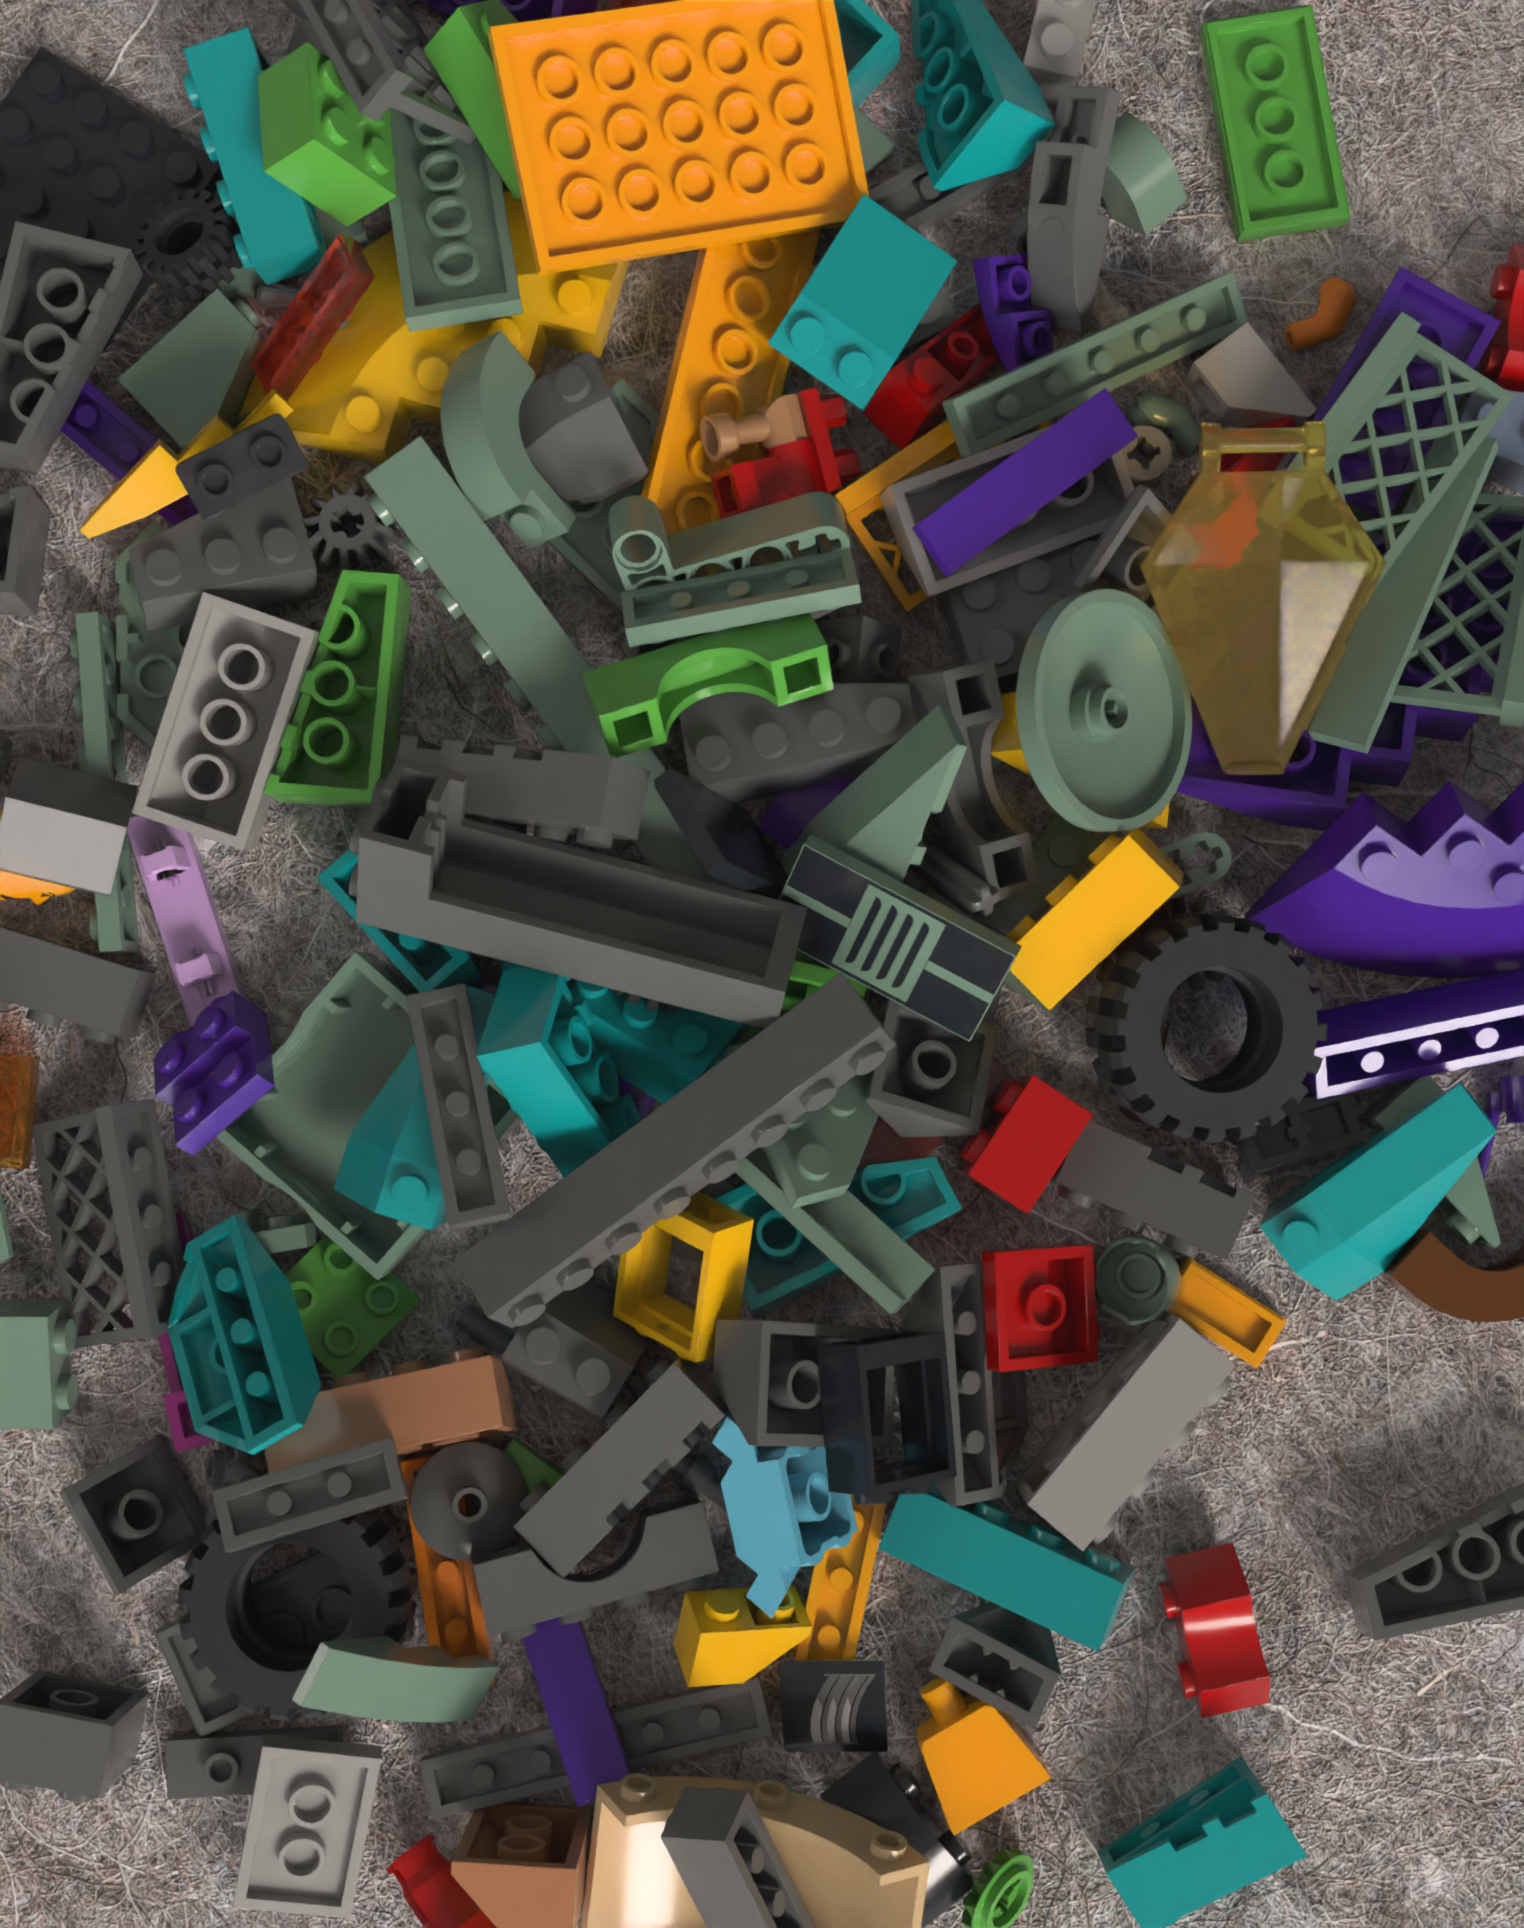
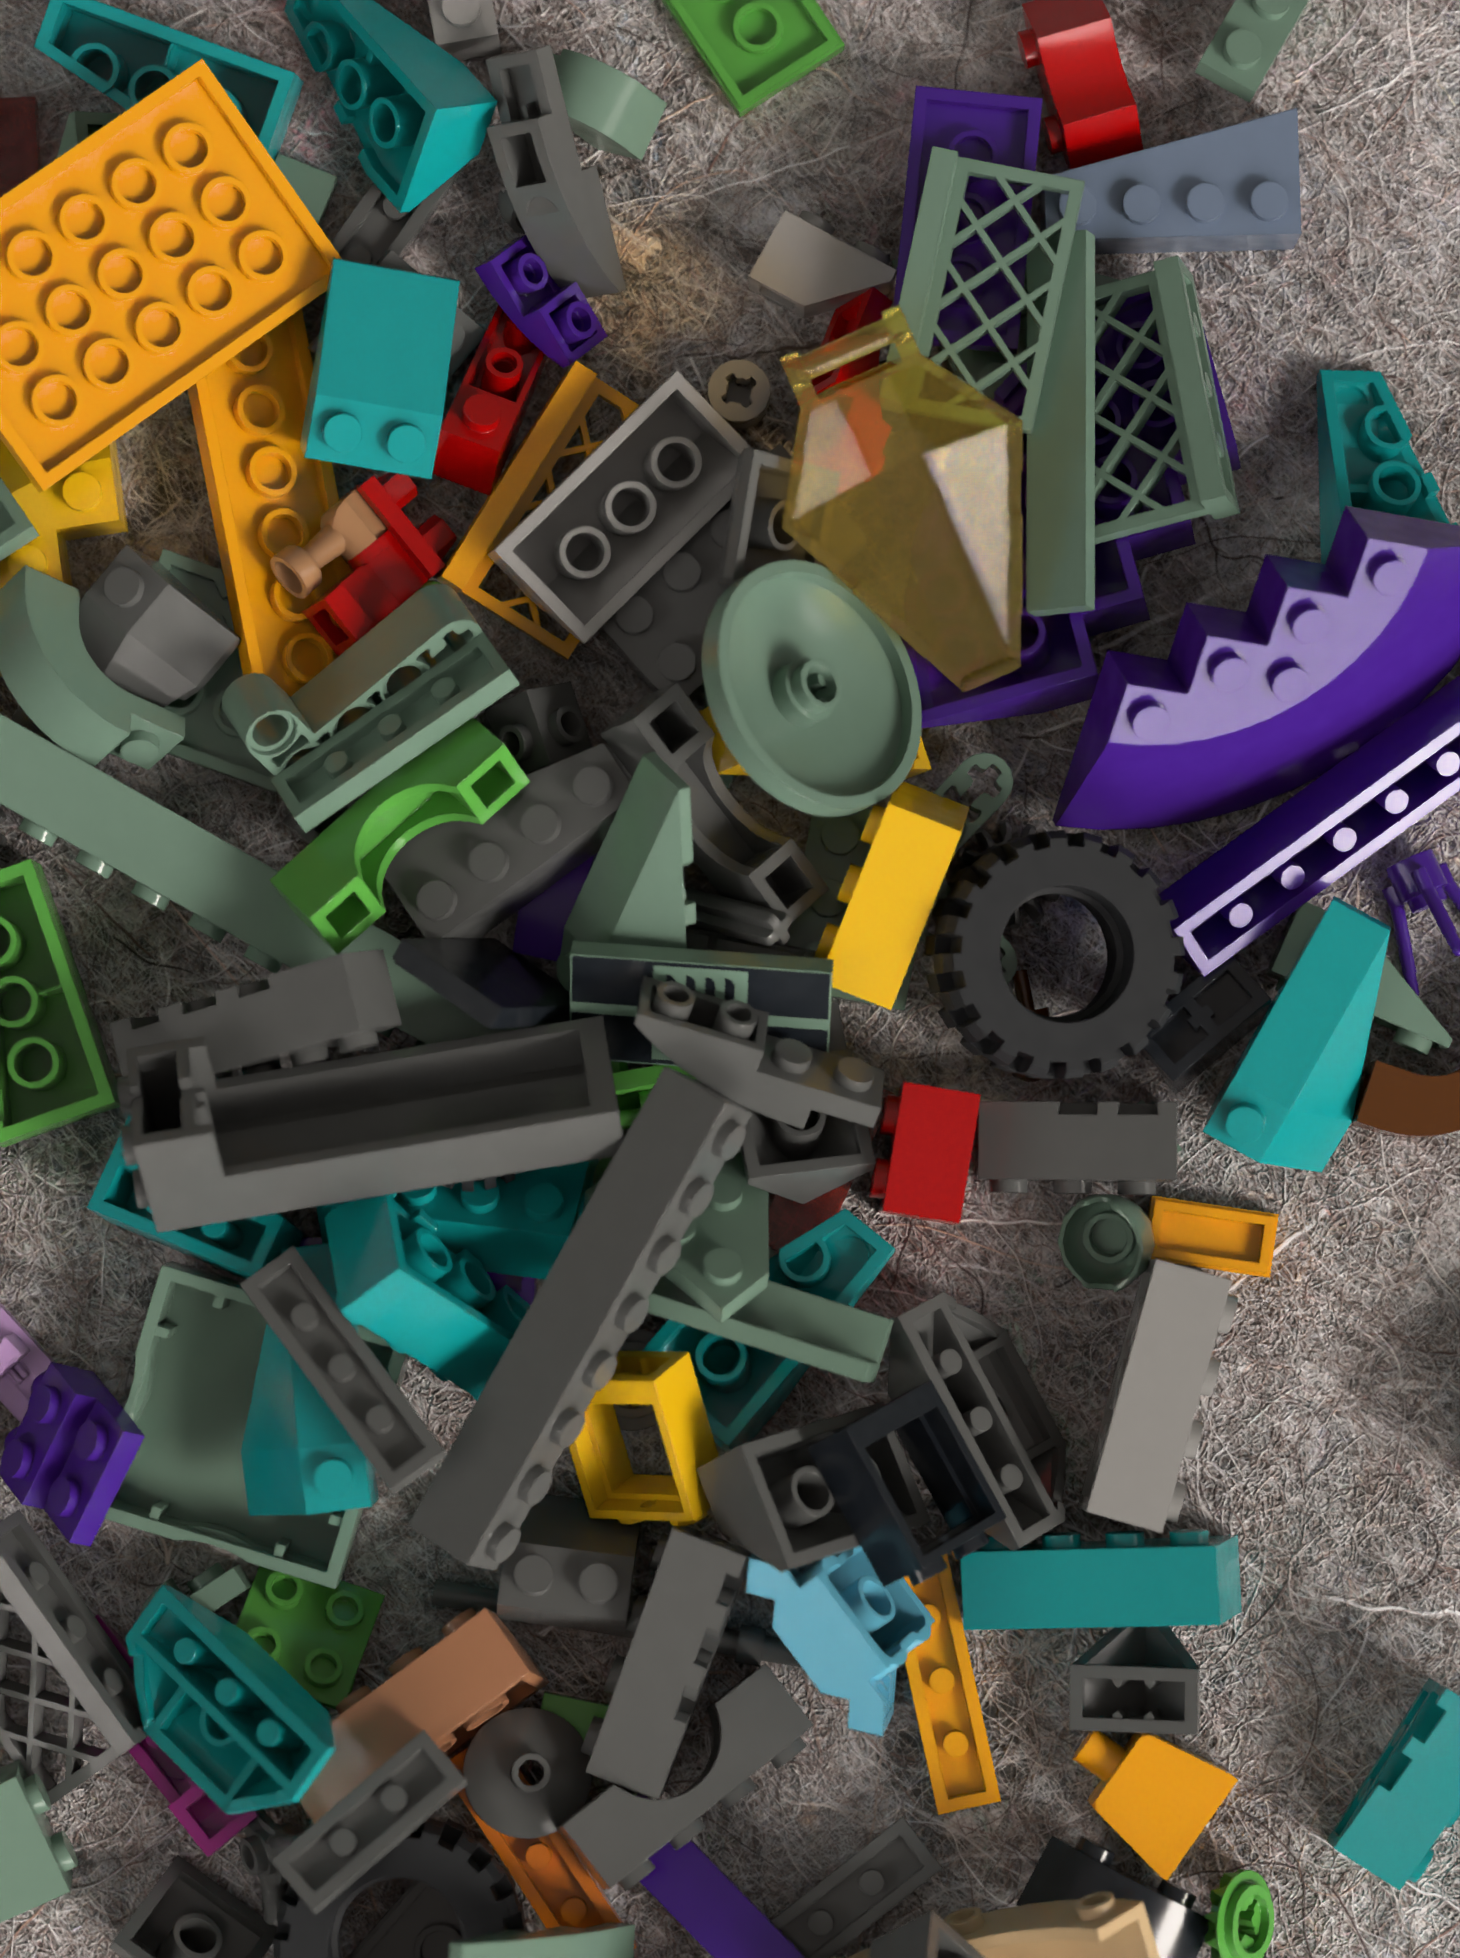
camera: 35 degrees left, 0 degrees up
yellow slope [673,1585,812,1687] -> none
black sticker [780,1660,888,1752] -> none
dark purple slope [912,388,1139,577] -> none
sand green plate [942,271,1249,457] -> none
red plate [982,1243,1100,1372] -> none
sand green arm [1127,392,1209,456] -> none
red brick [1157,1542,1270,1718] -> none
orange arm [1284,276,1356,352] -> none
none -> dark grey slope [634,976,885,1129]

